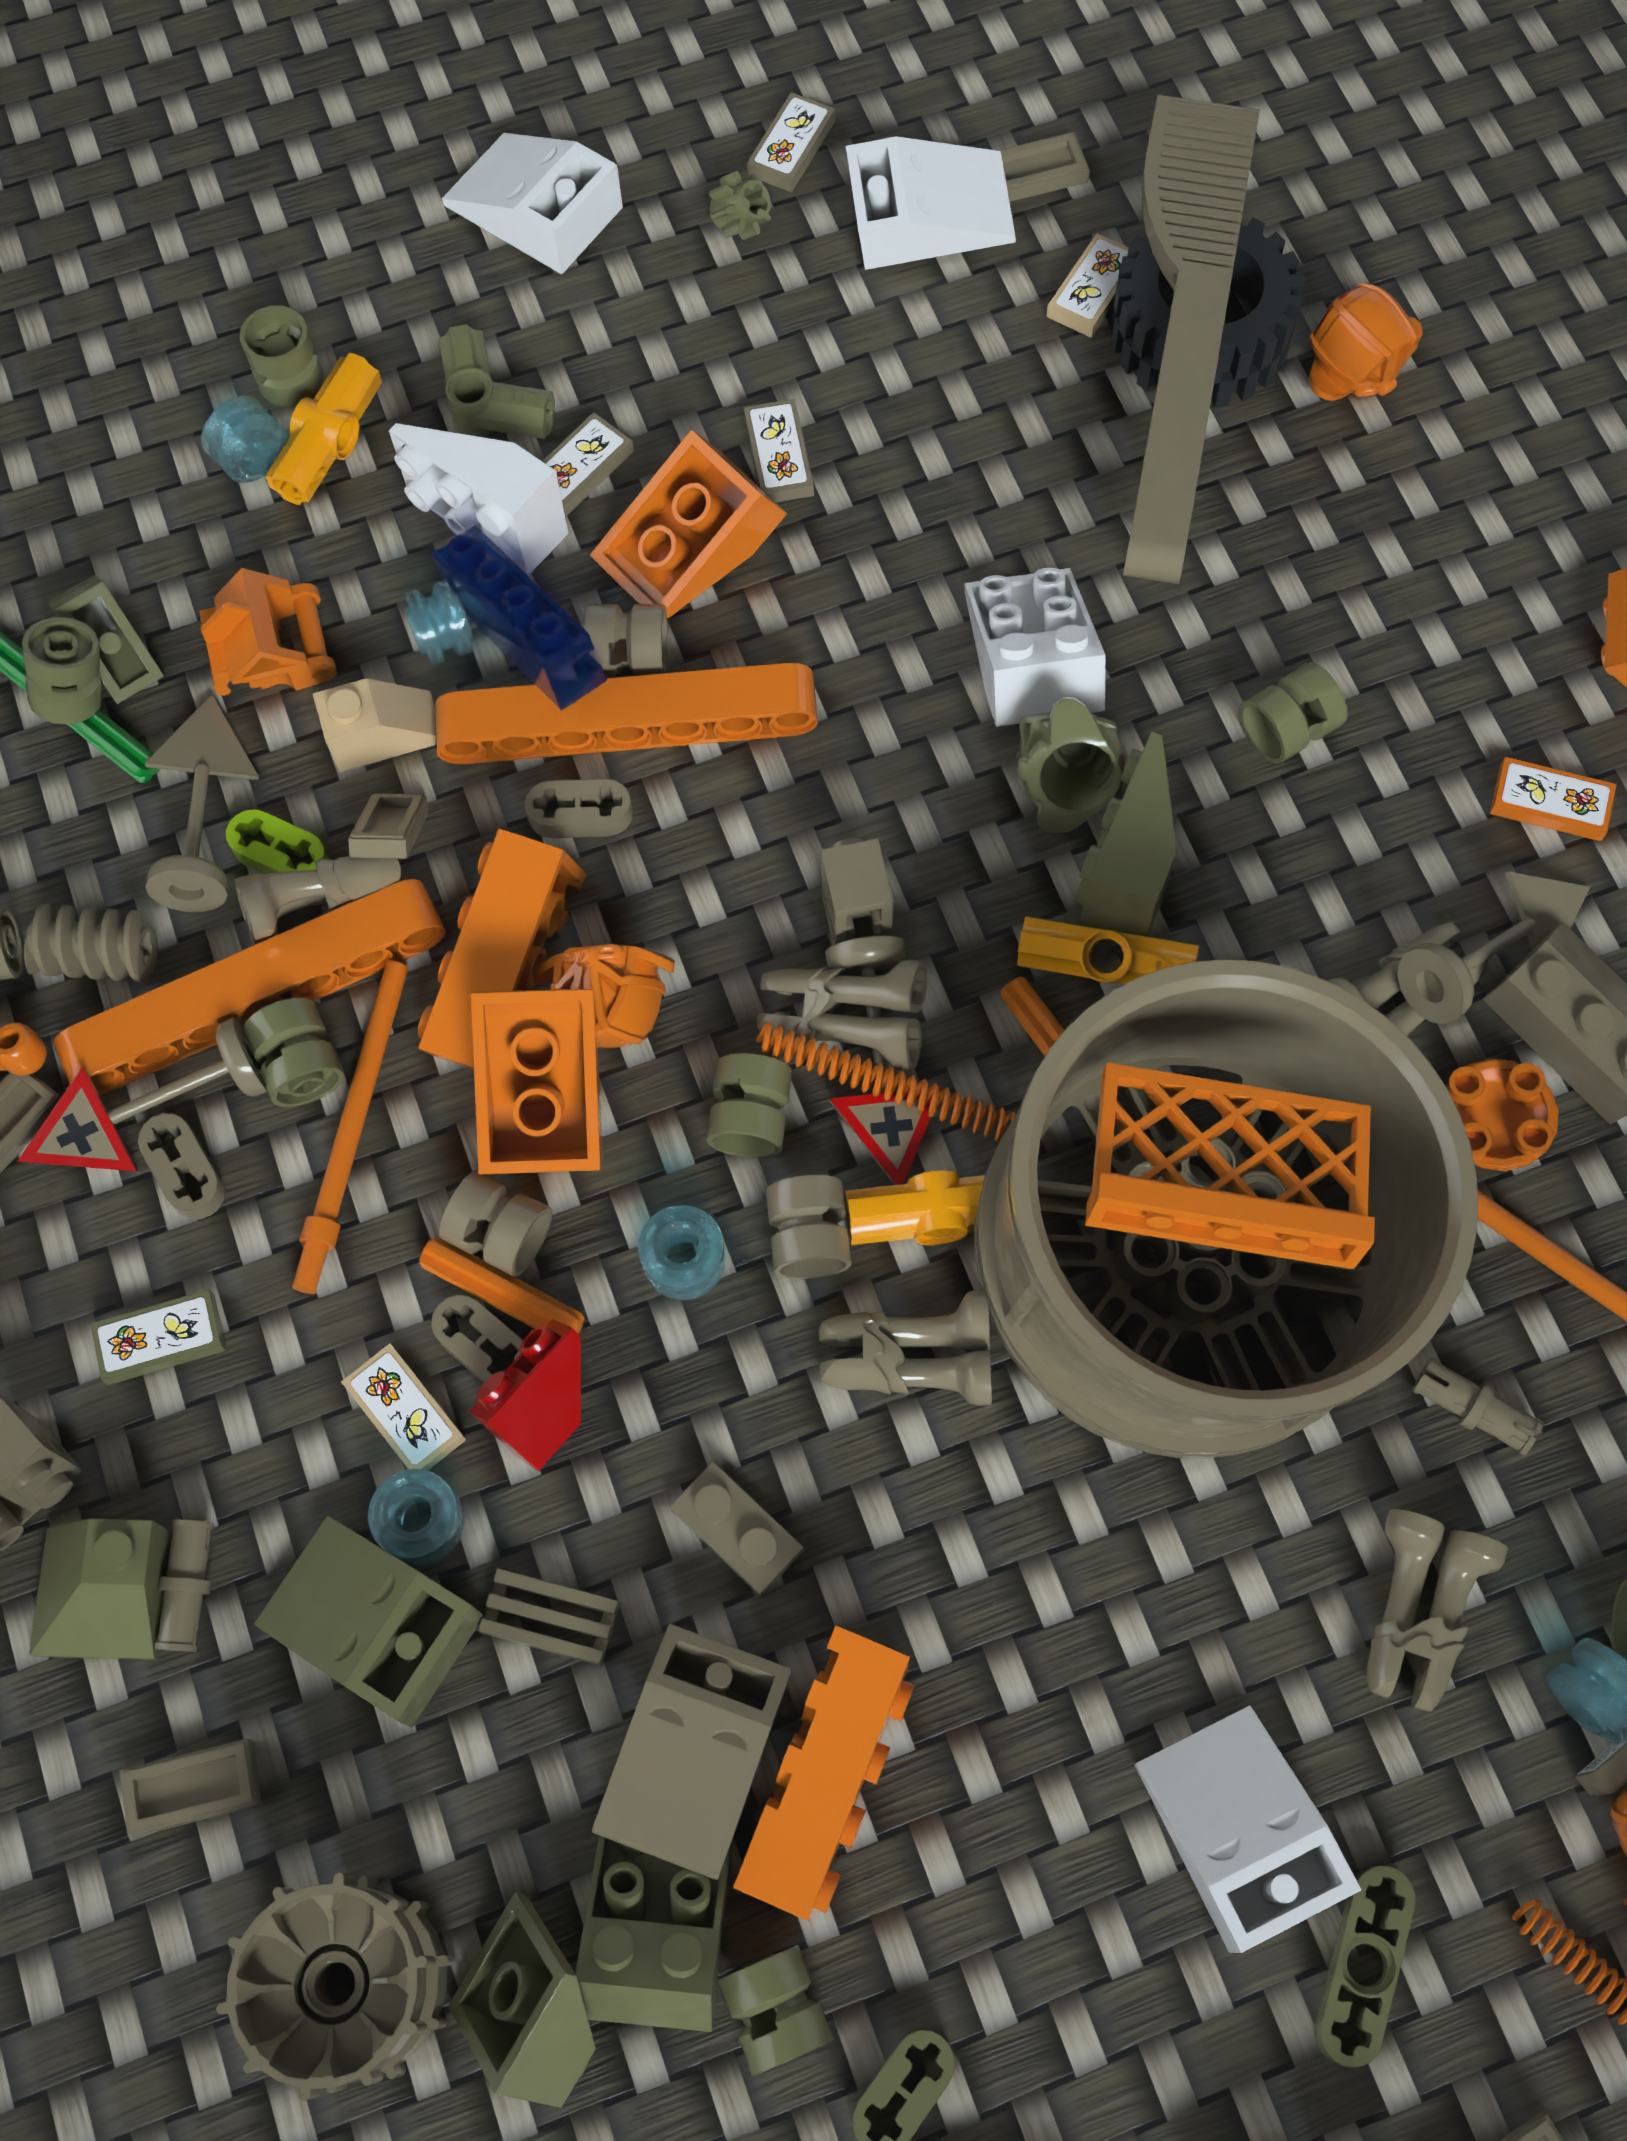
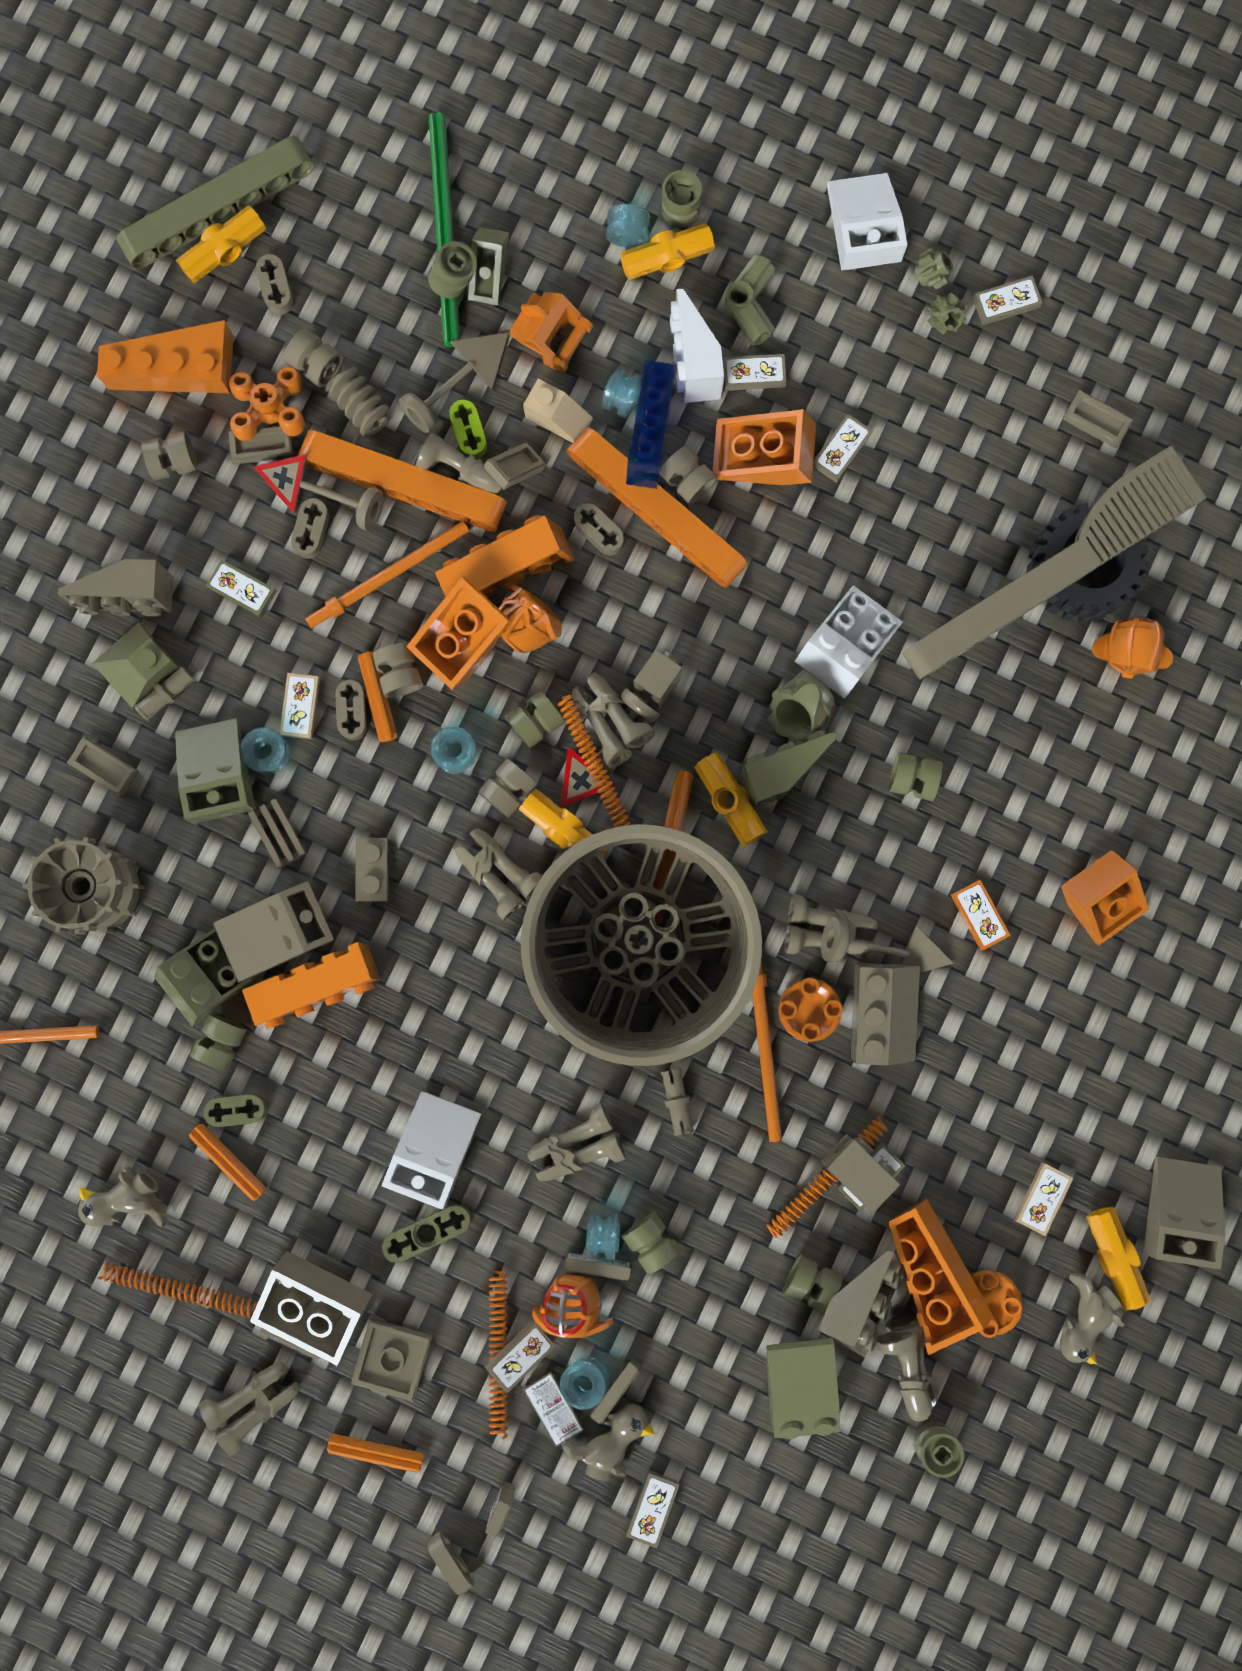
camera: 45 degrees right, 15 degrees up
olive wheel [243,998,345,1107] -> none
olive slope [448,1892,596,2108] -> none
red slope [469,1319,581,1472] -> none
white slope [846,136,1016,270] -> none
tile [1046,233,1128,338] -> none
orange fence [1085,1062,1375,1270] -> none
none -> olive gear [915,247,953,290]

